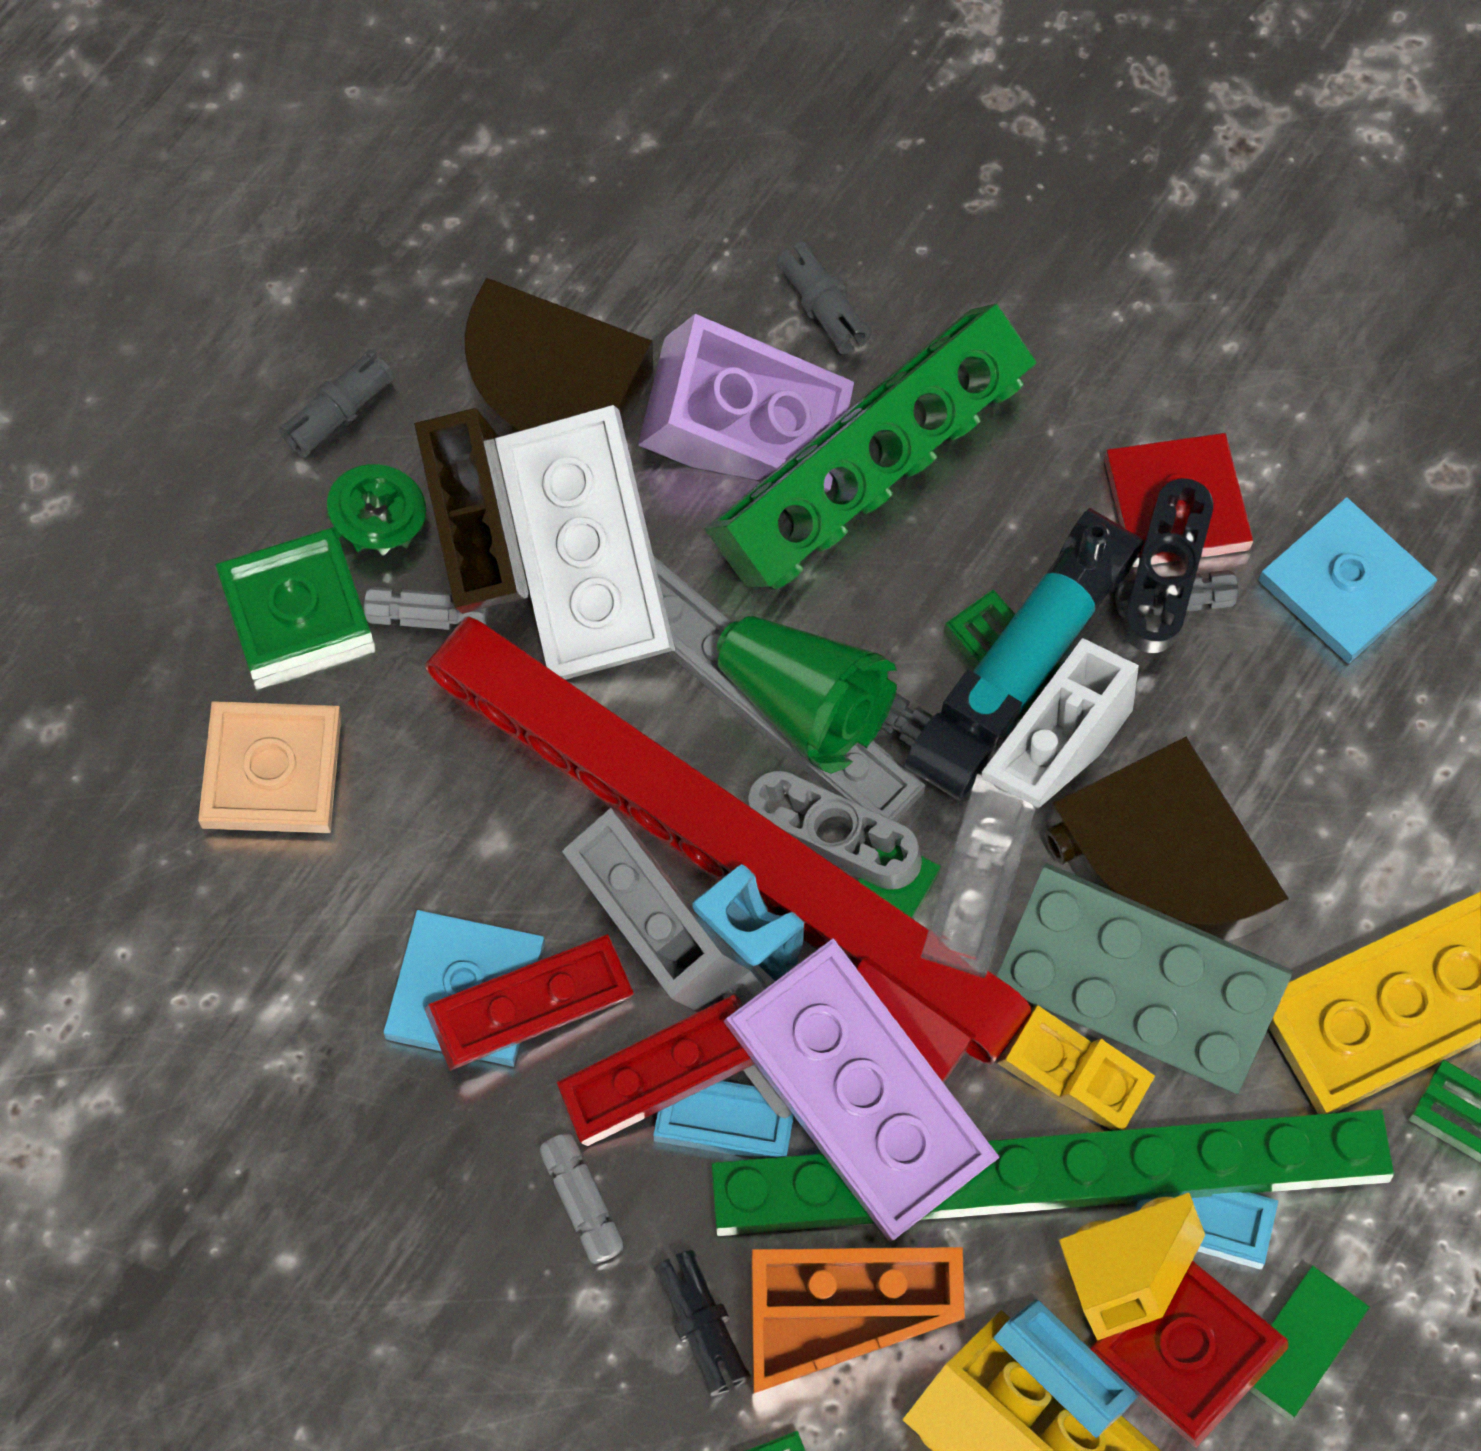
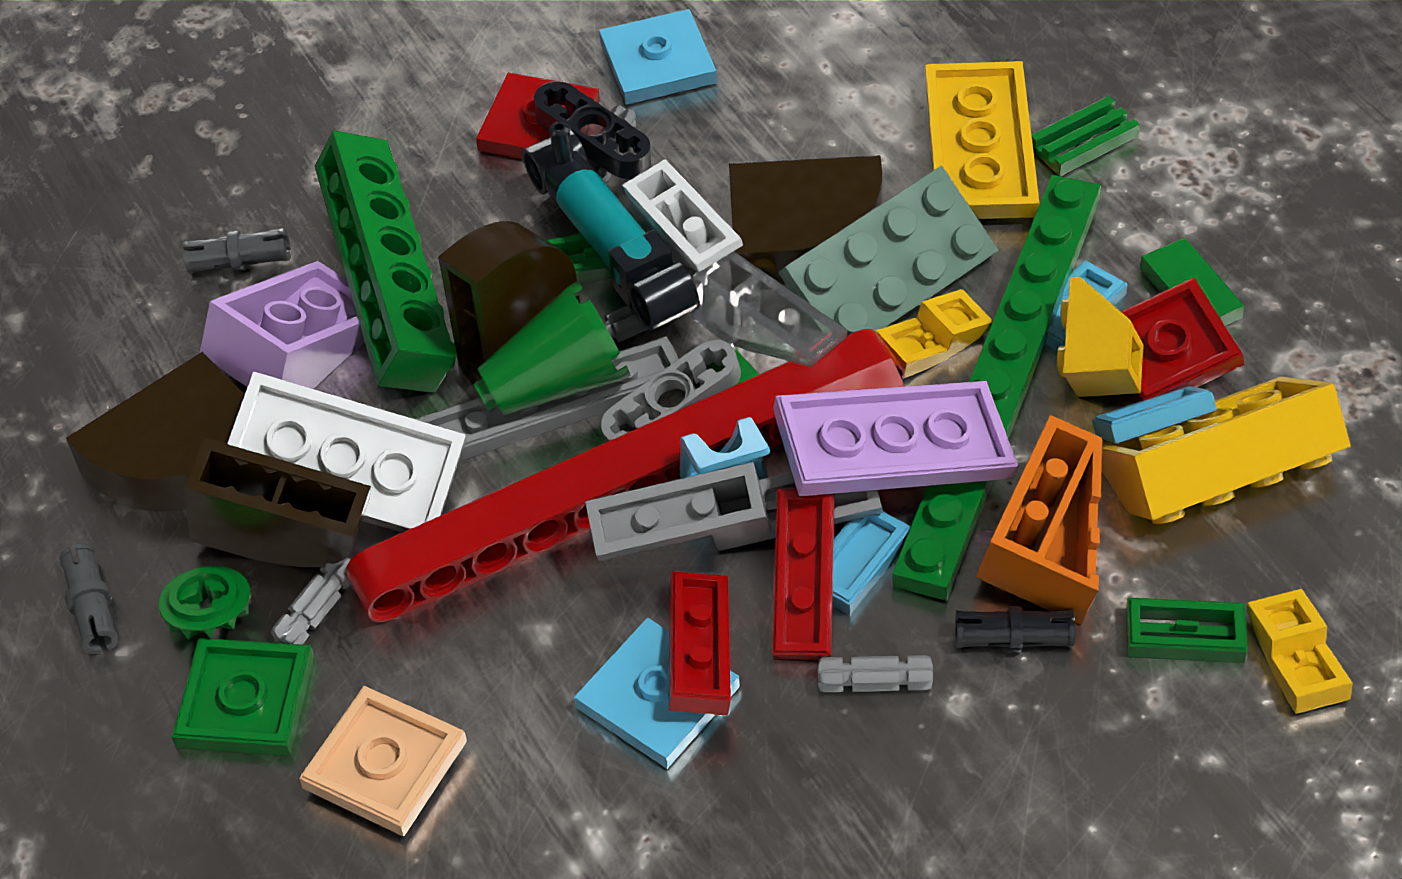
camera: 60 degrees left, 15 degrees down
none -> dark brown brick [438,221,580,378]

